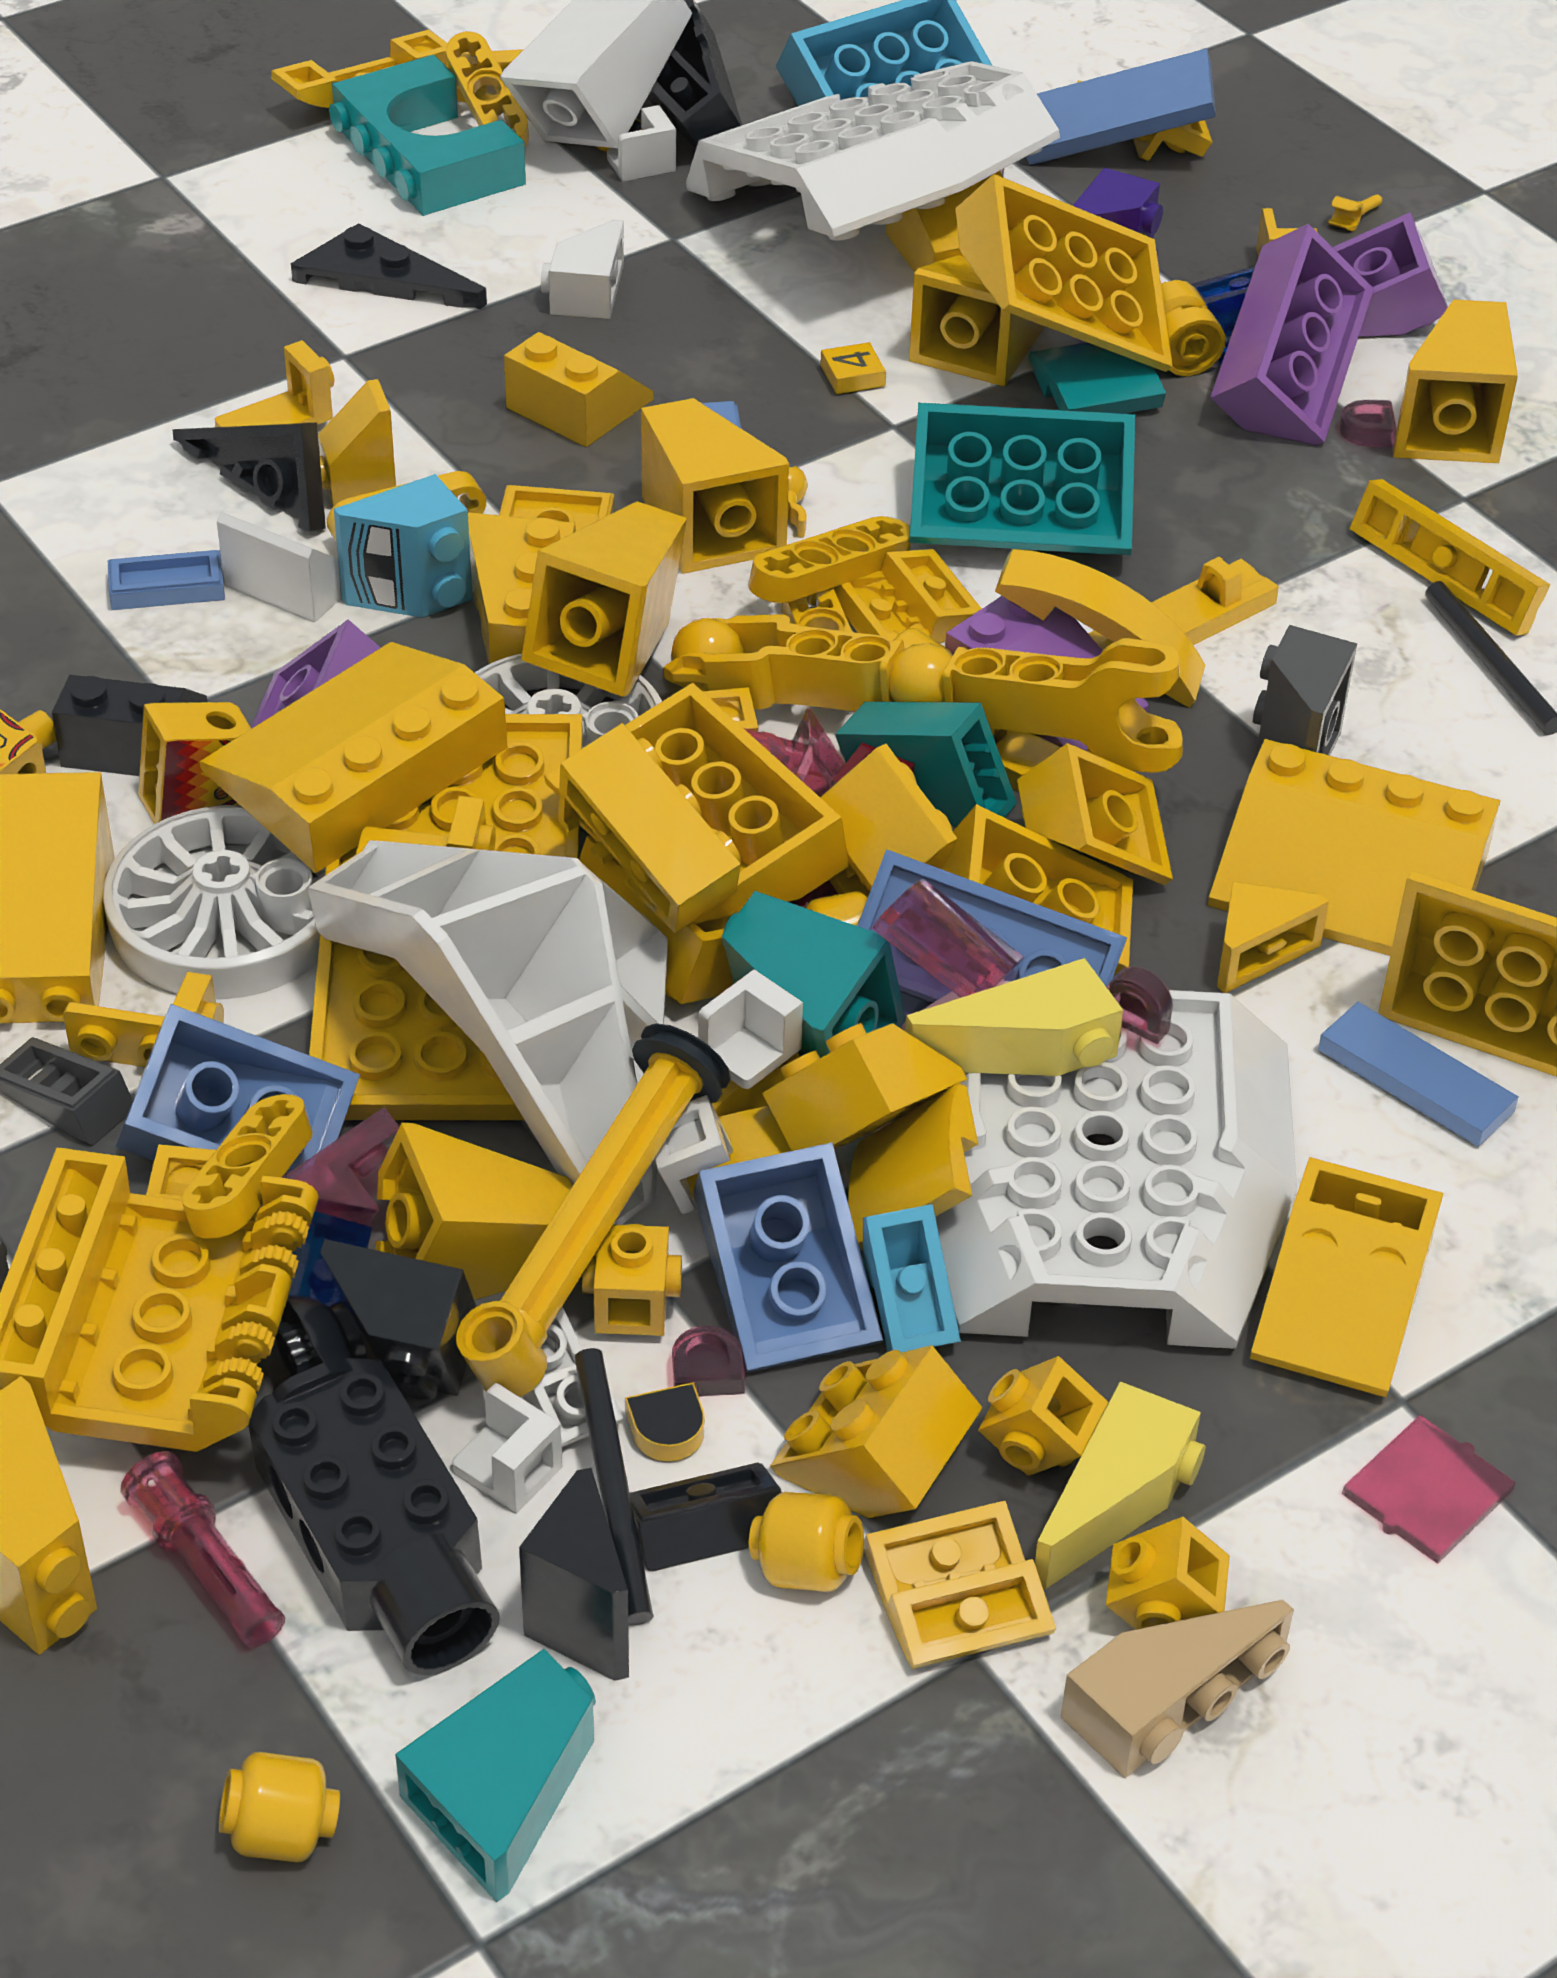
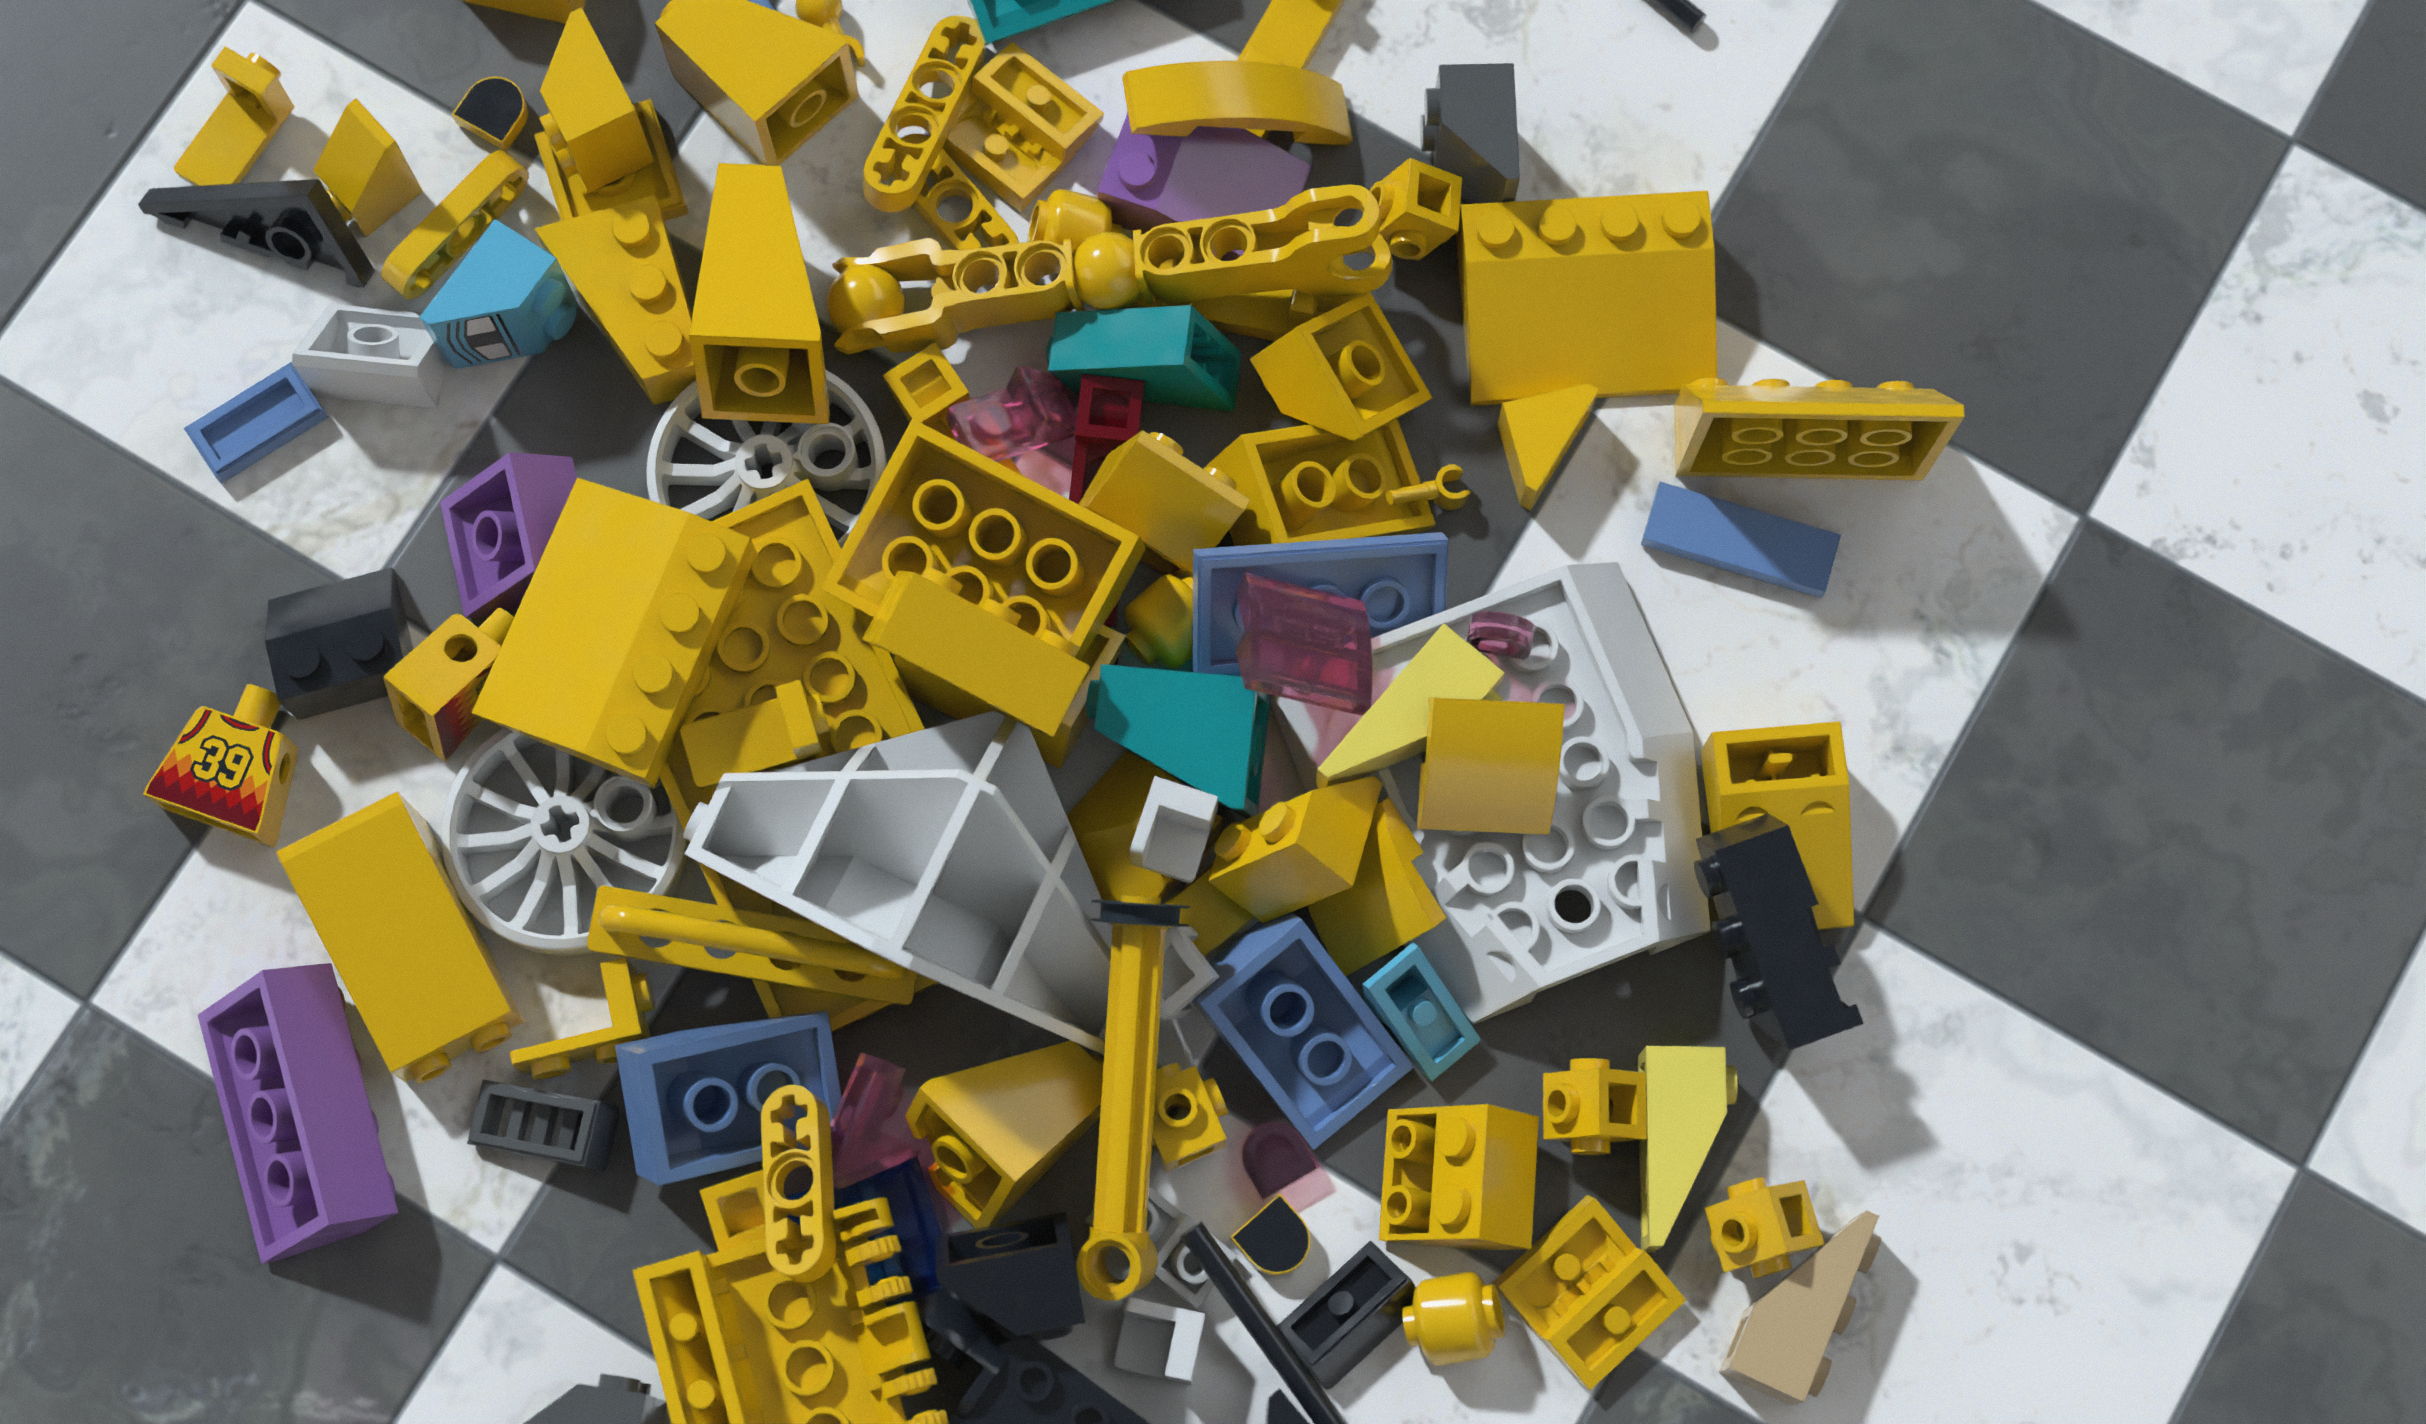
camera: 25 degrees left, 30 degrees up
clear pink piece [1342,1415,1516,1564] -> none
none -> black tile [451,77,528,152]
none -> yellow slope [539,7,655,193]
none -> yellow piece [587,886,918,1006]
none -> yellow brick [1370,158,1462,261]
none -> yellow hand [1386,464,1470,510]
none -> yellow slope [1417,697,1565,835]
none -> black wedge [1694,814,1864,1051]

